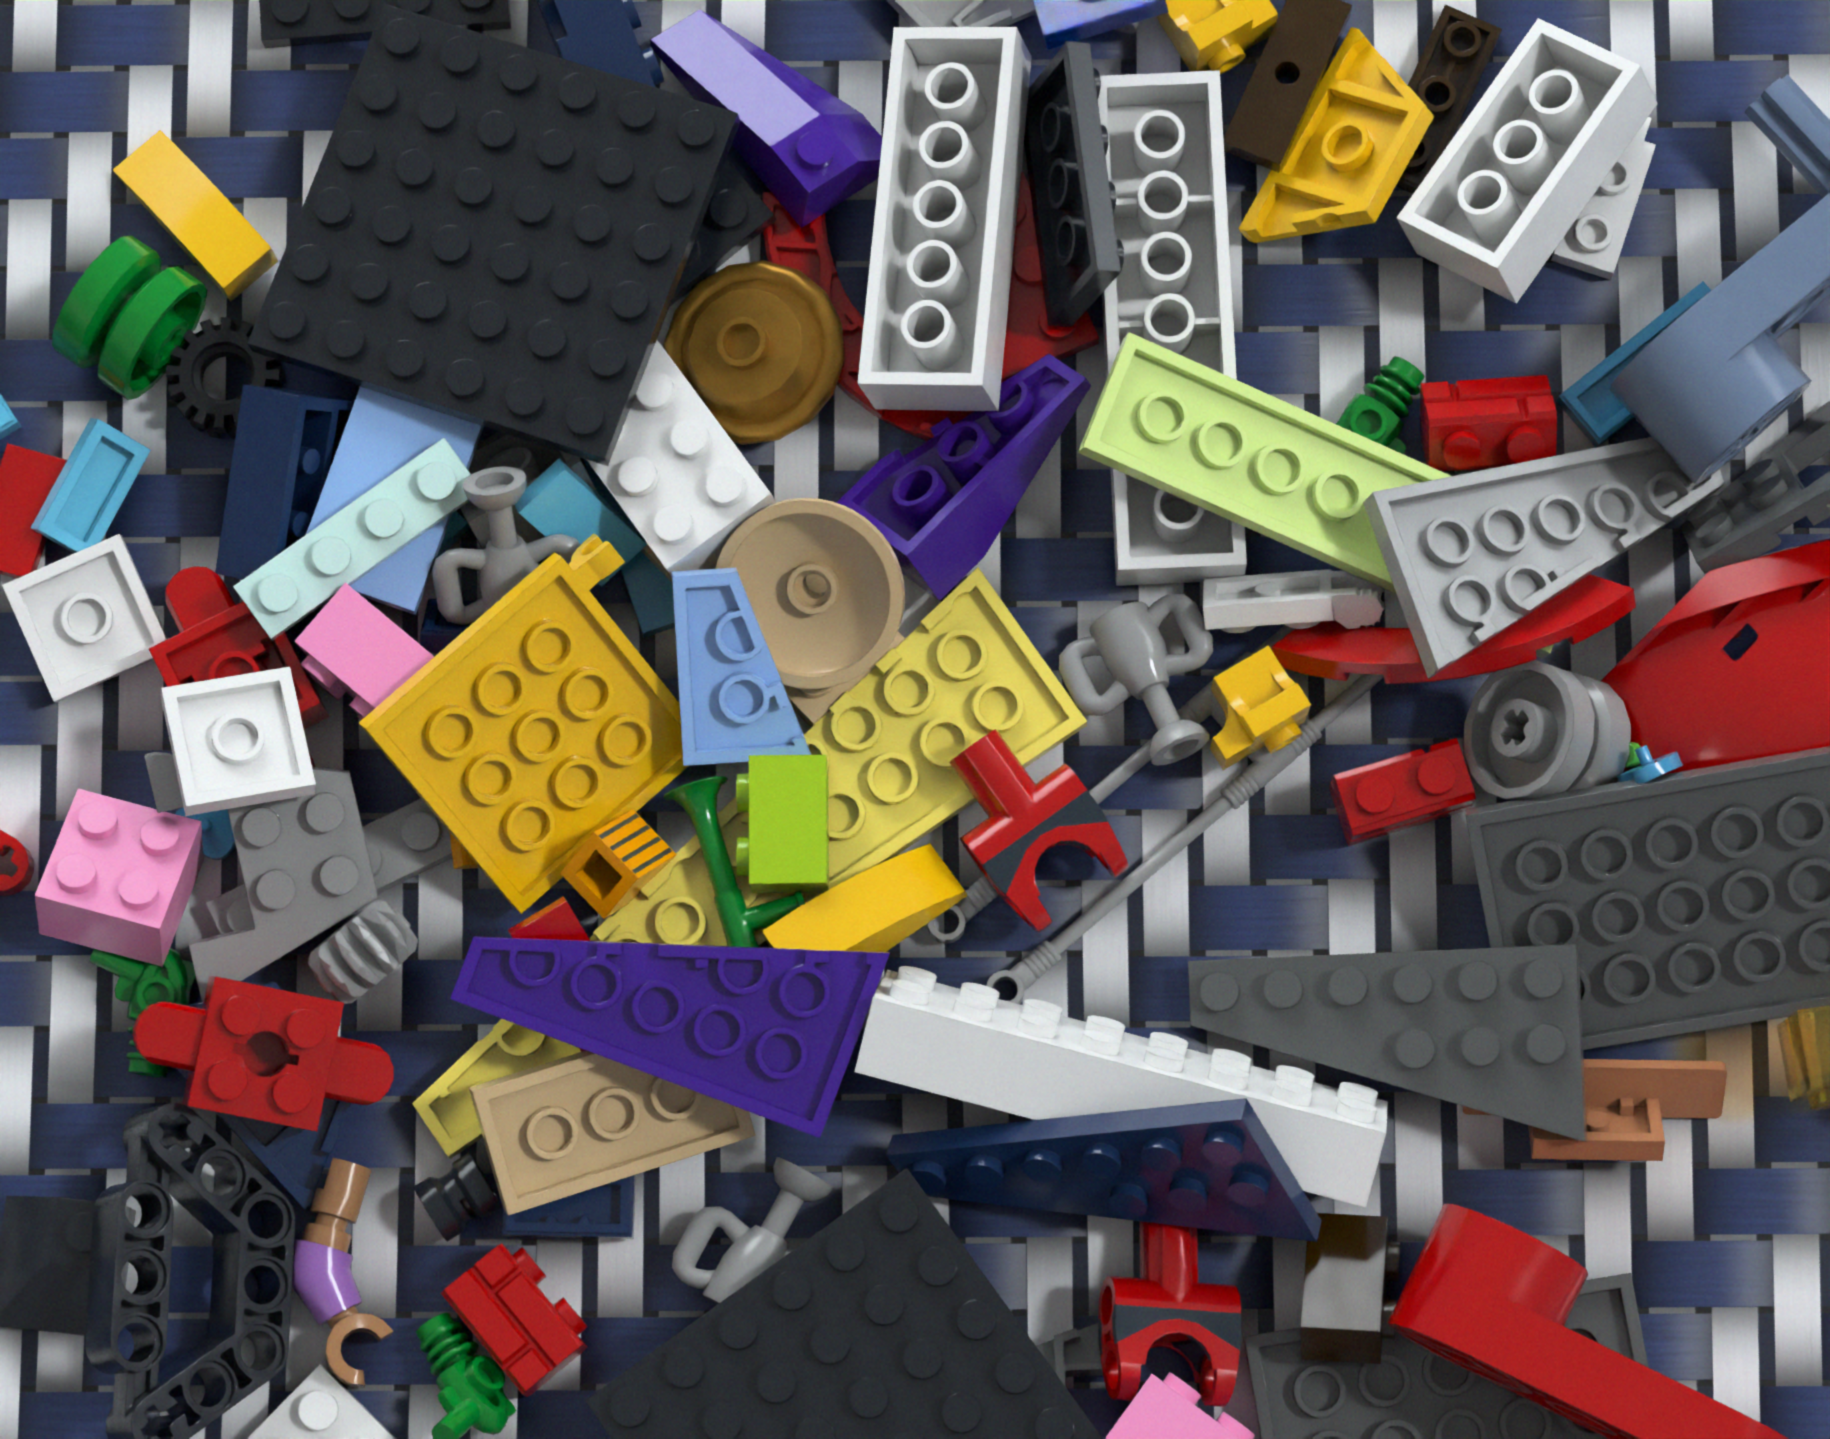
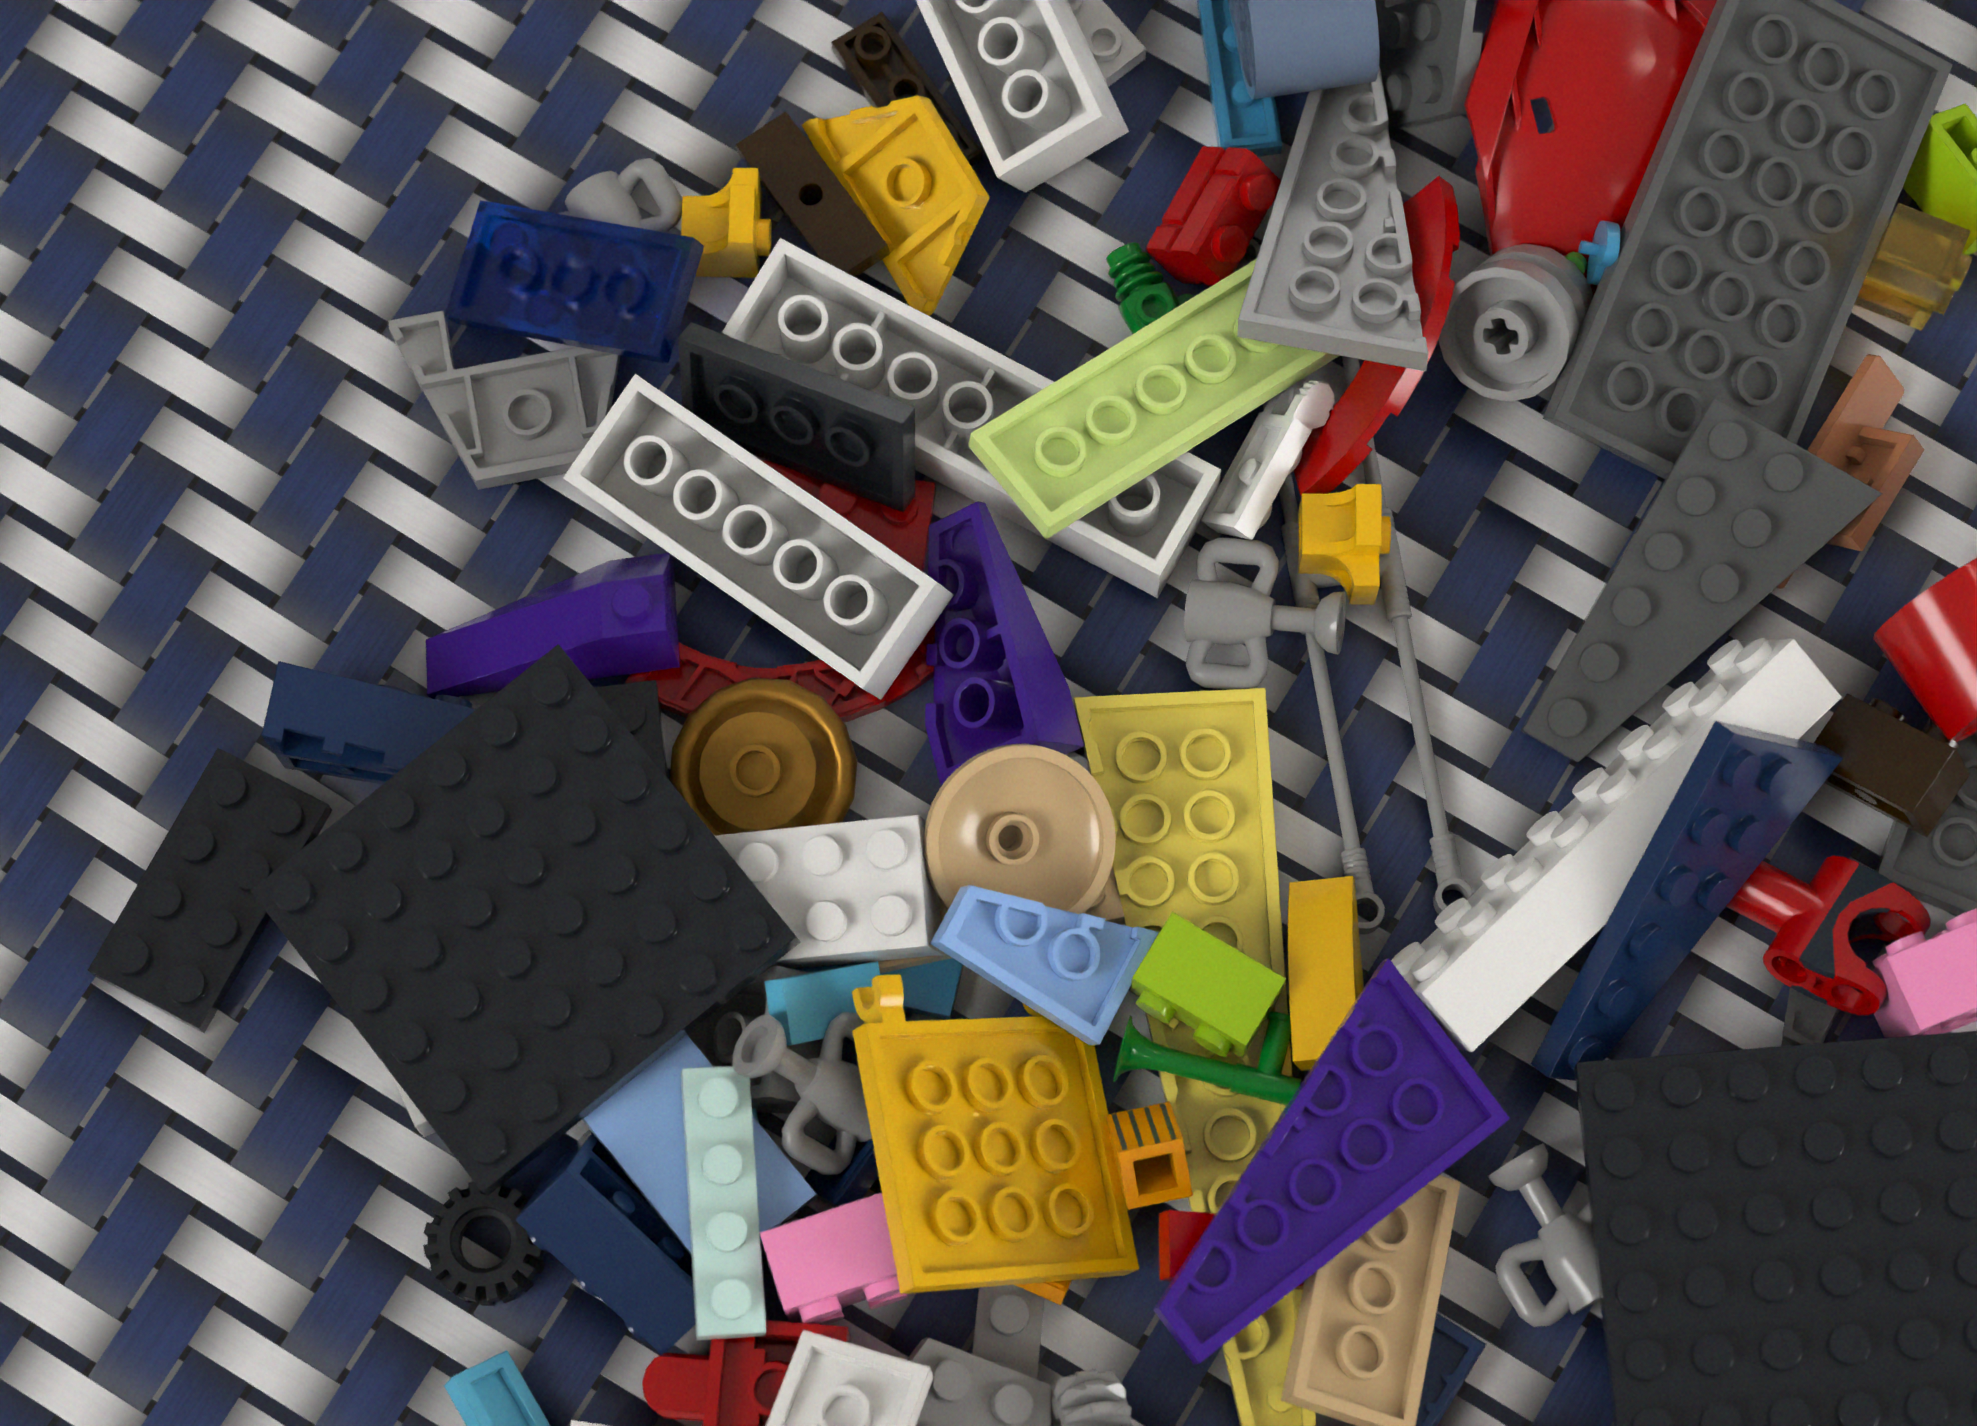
camera: 60 degrees left, 5 degrees down
green wheel [52,235,208,400] -> none
yellow slope [113,130,278,302] -> none
red connector [949,729,1129,933] -> none
red brick [1329,738,1476,847] -> none

